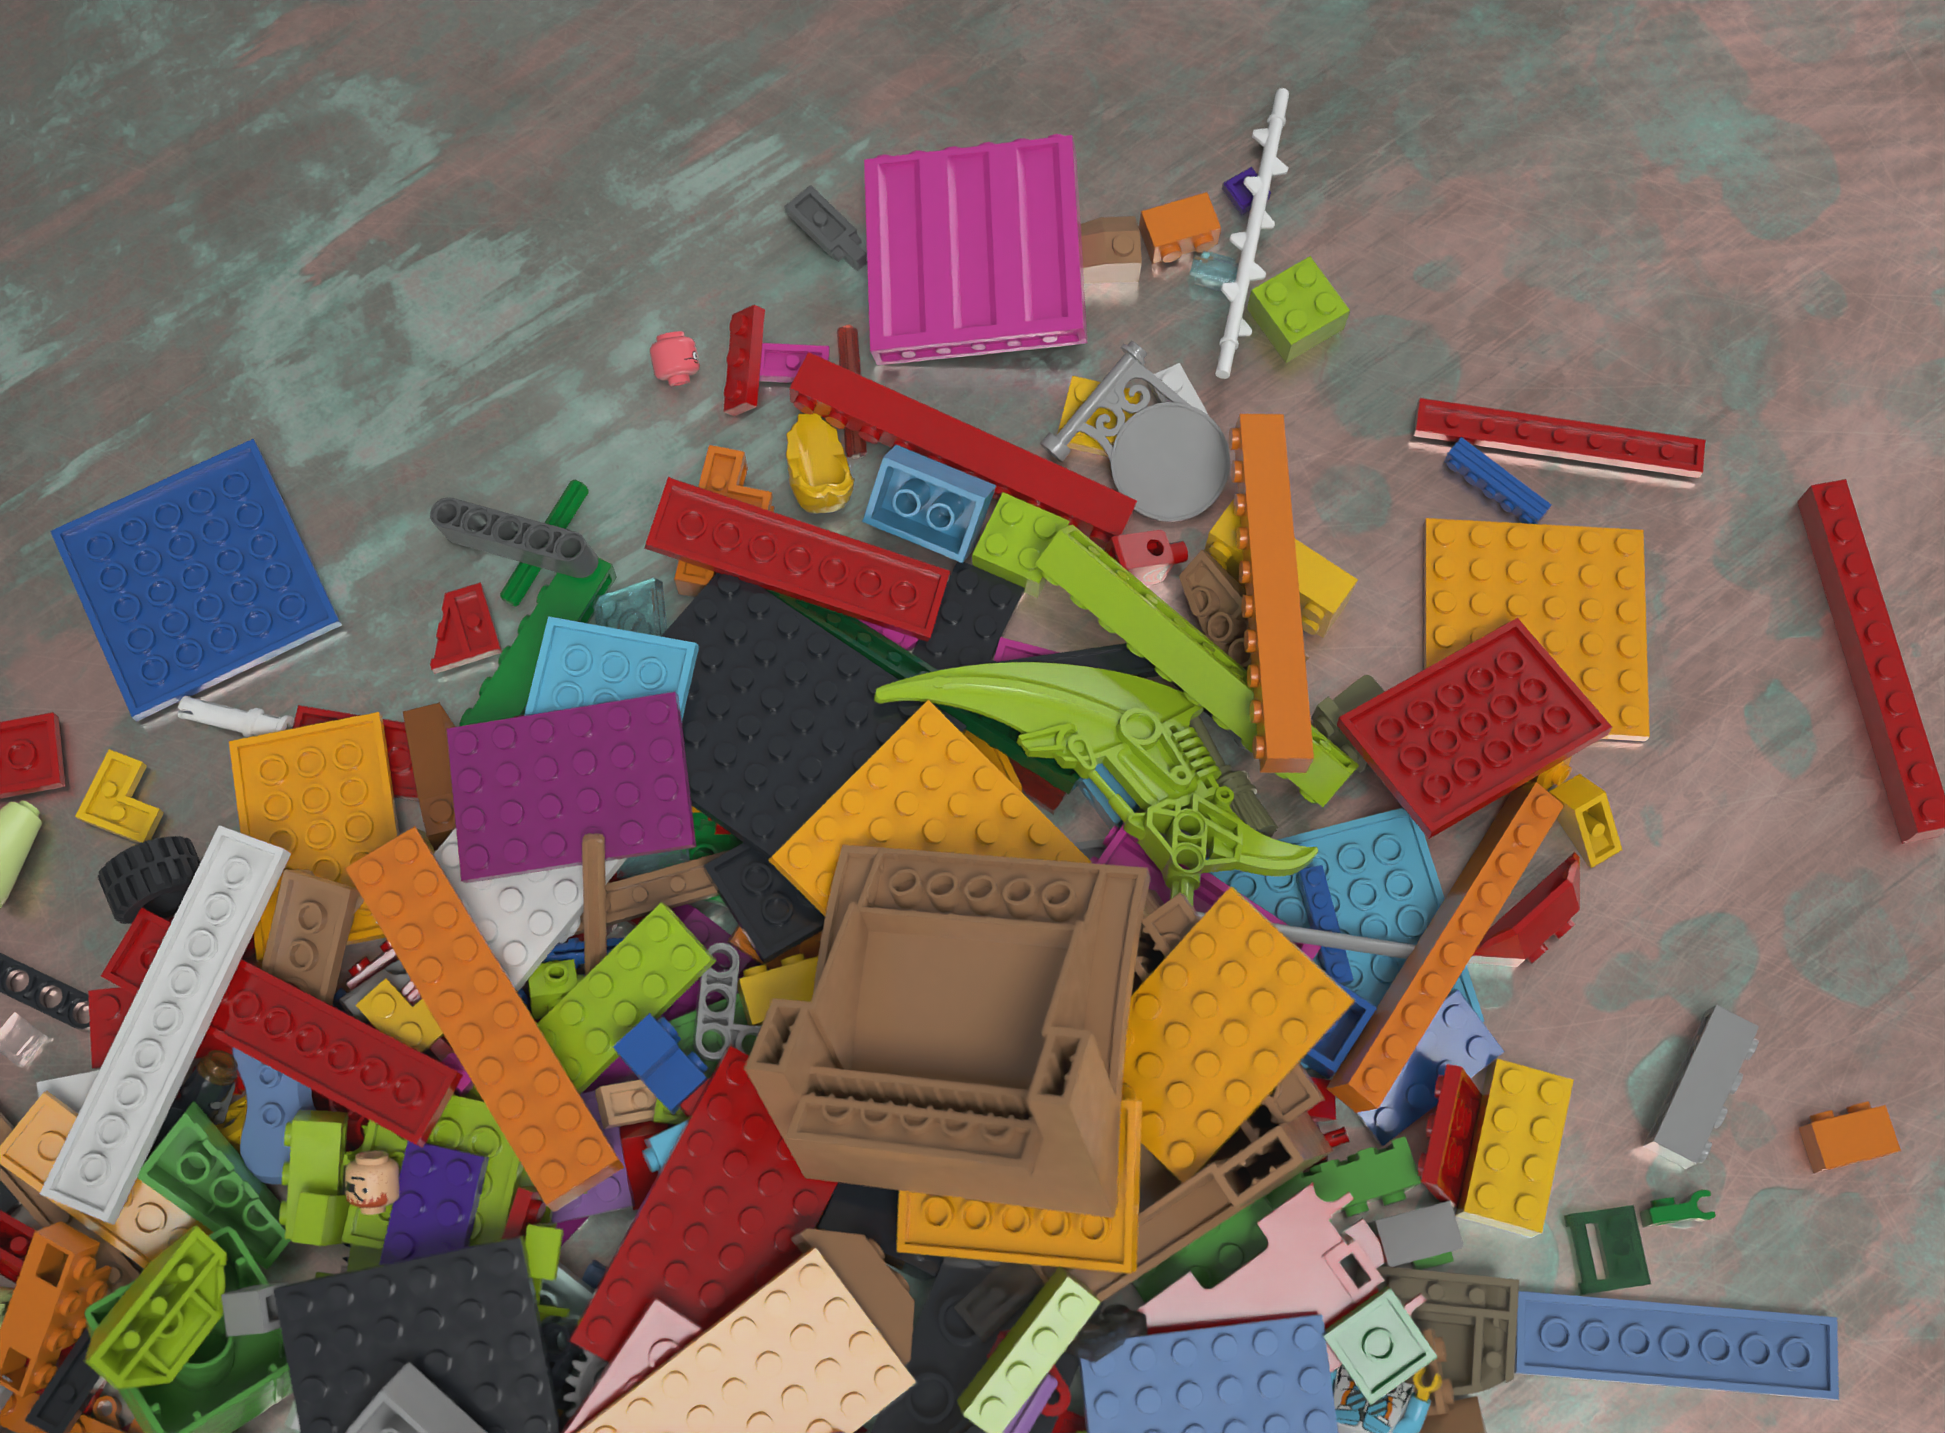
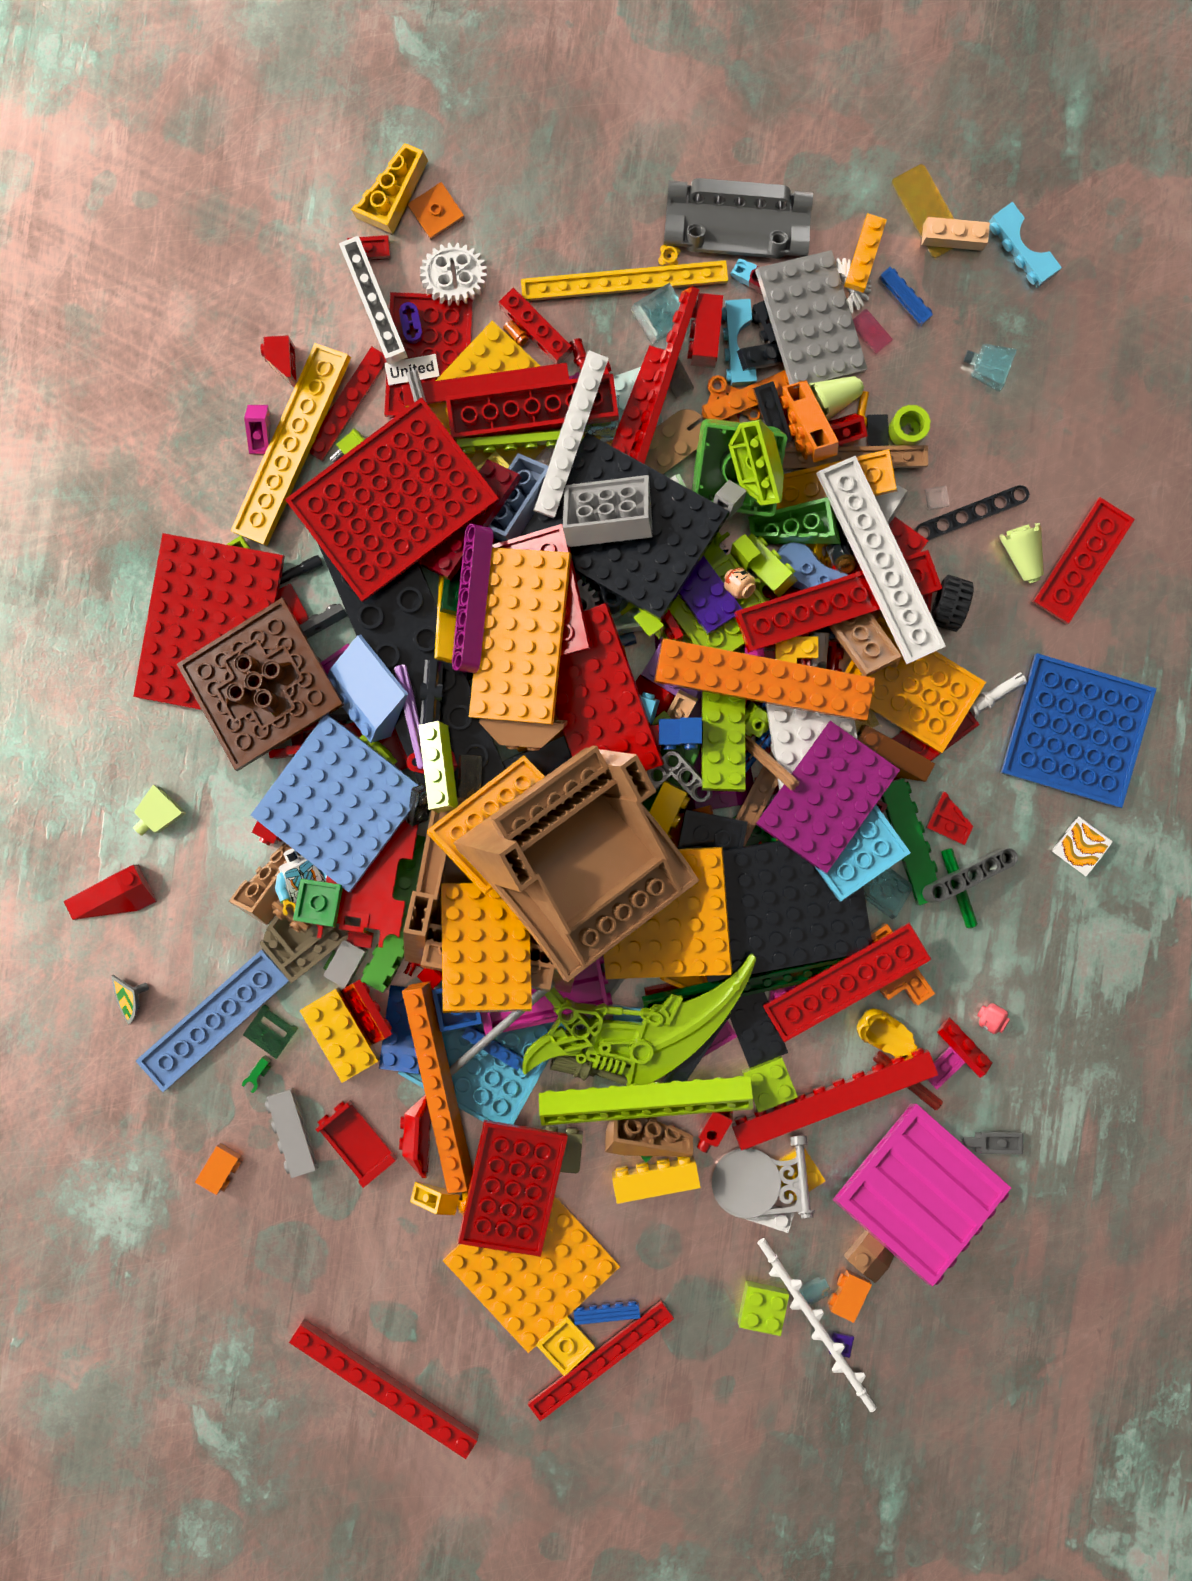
camera: 135 degrees right, 15 degrees up
yellow plate [75,749,164,843] -> none
dark azure brick [862,445,996,563] -> none
orange brick [1228,414,1314,773] -> none
none -> red panel [315,1100,397,1188]
none -> yellow plate [536,1316,595,1376]
none -> slope [1052,816,1113,876]

